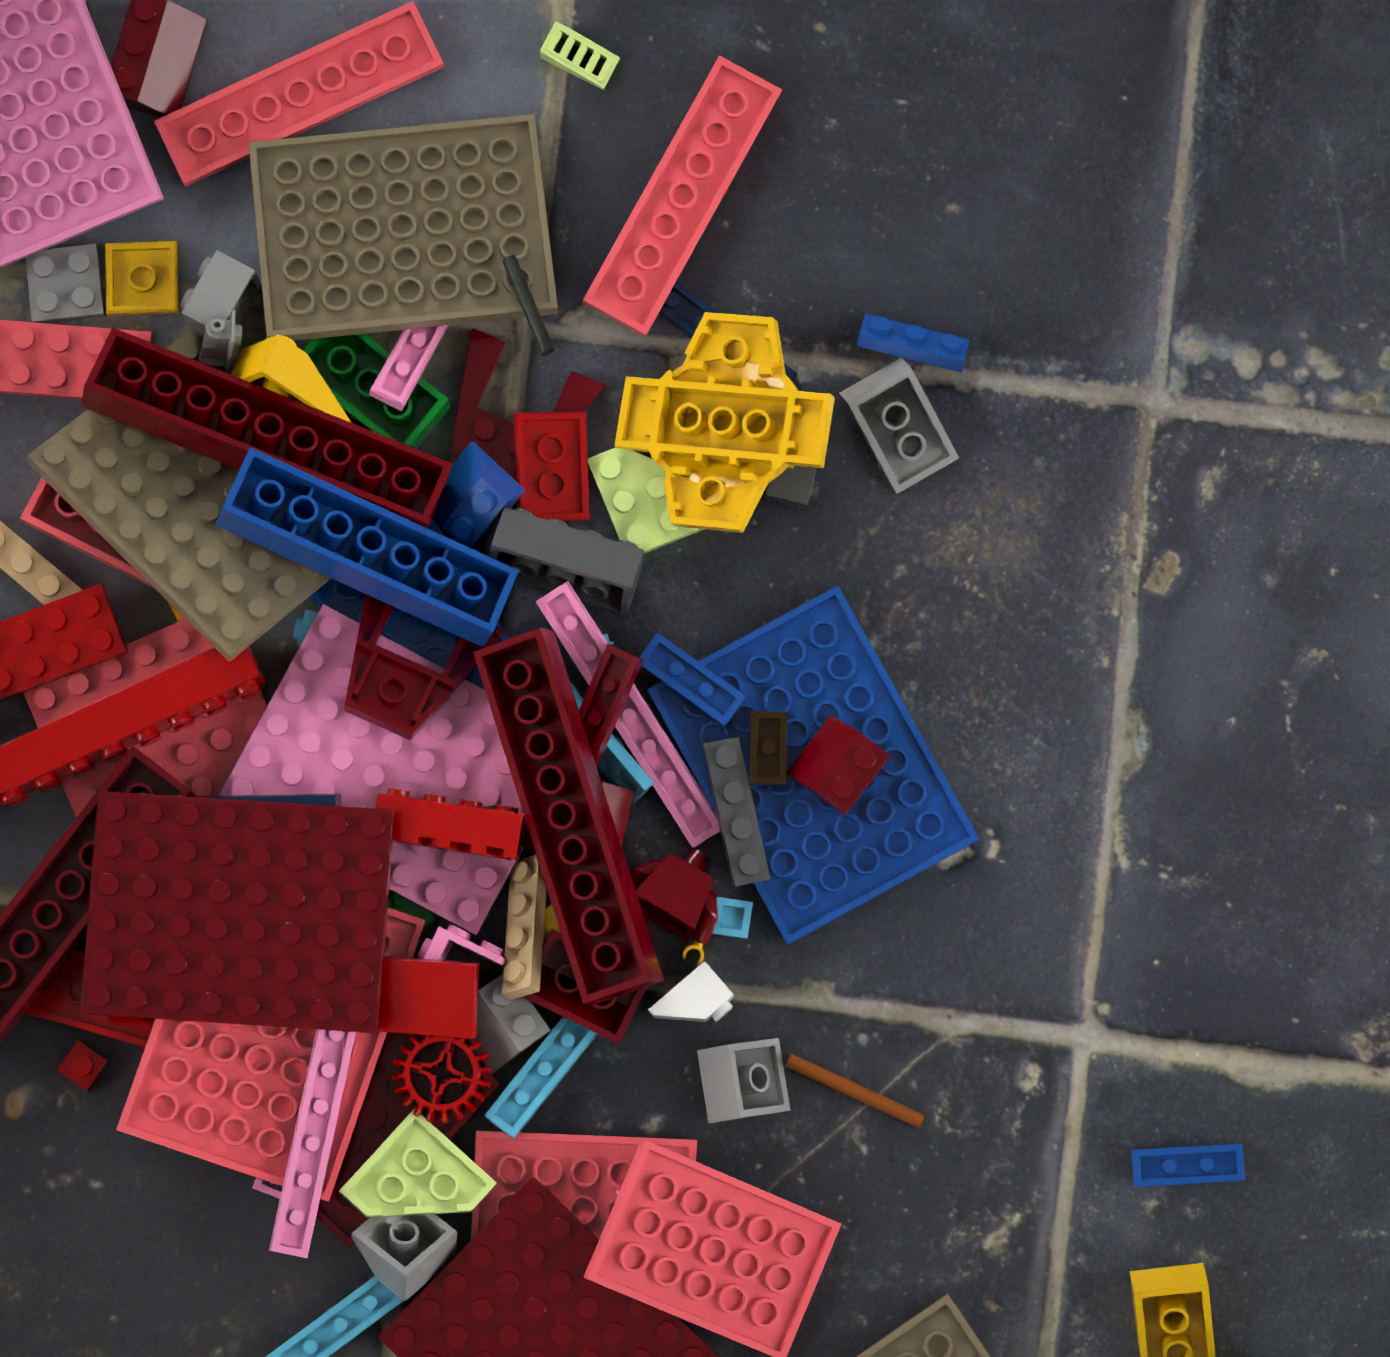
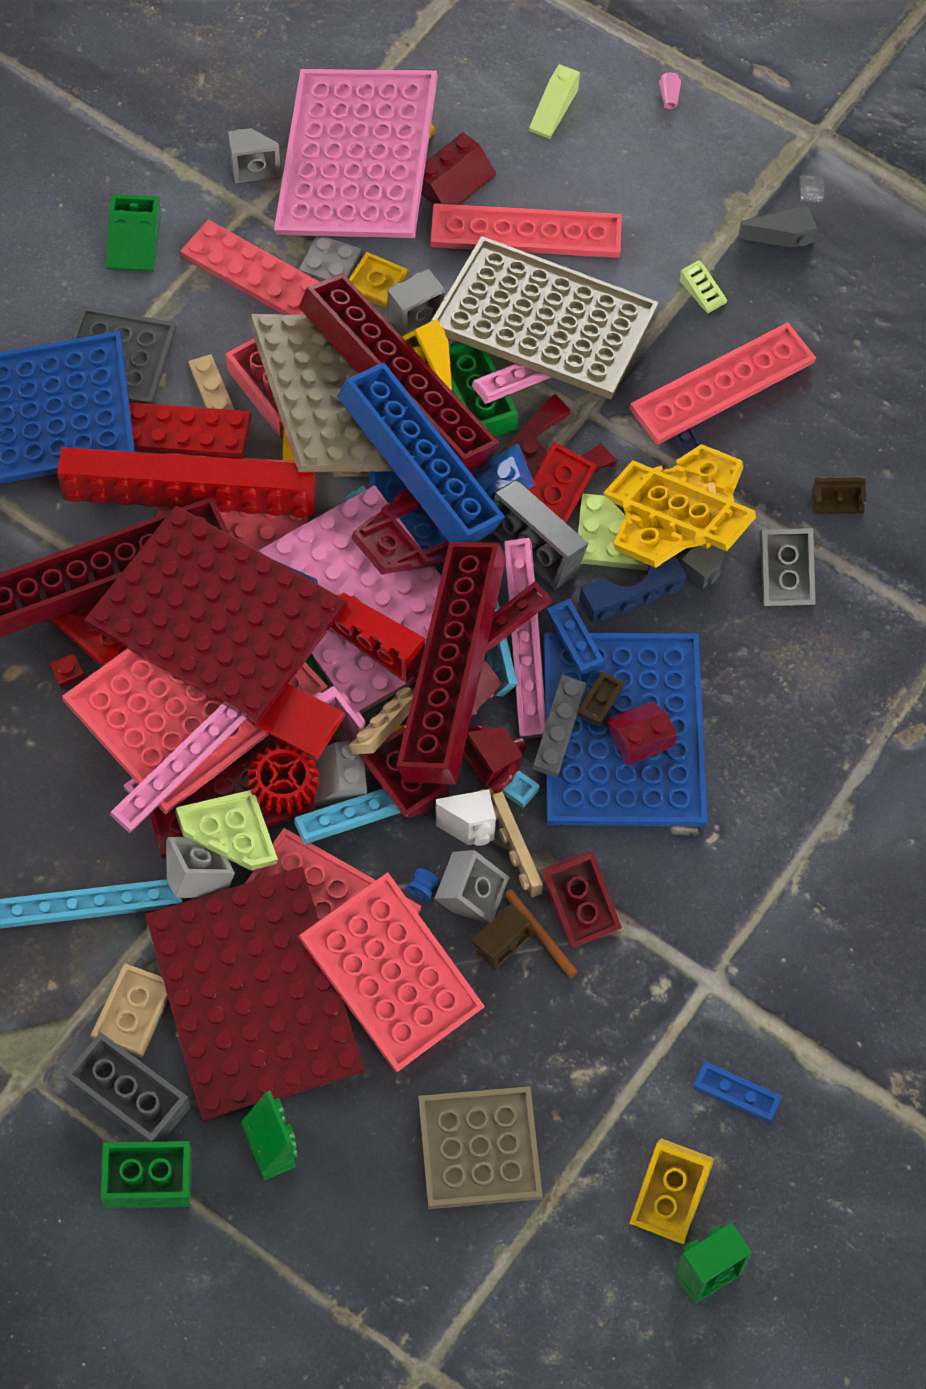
camera: 25 degrees right, 20 degrees down
light grey hinge [199,310,242,373] -> none
pearl dark grey bar [502,255,555,356] -> none
blue plate [856,314,970,373] -> none
none -> blue wheel [406,868,440,901]
none -> dark brown hinge [471,905,534,971]
none -> tan plate [492,792,543,898]
none -> dark red slope [538,851,622,948]
none -> dark blue arch [579,556,686,623]
none -> dark brown hinge [812,477,867,514]

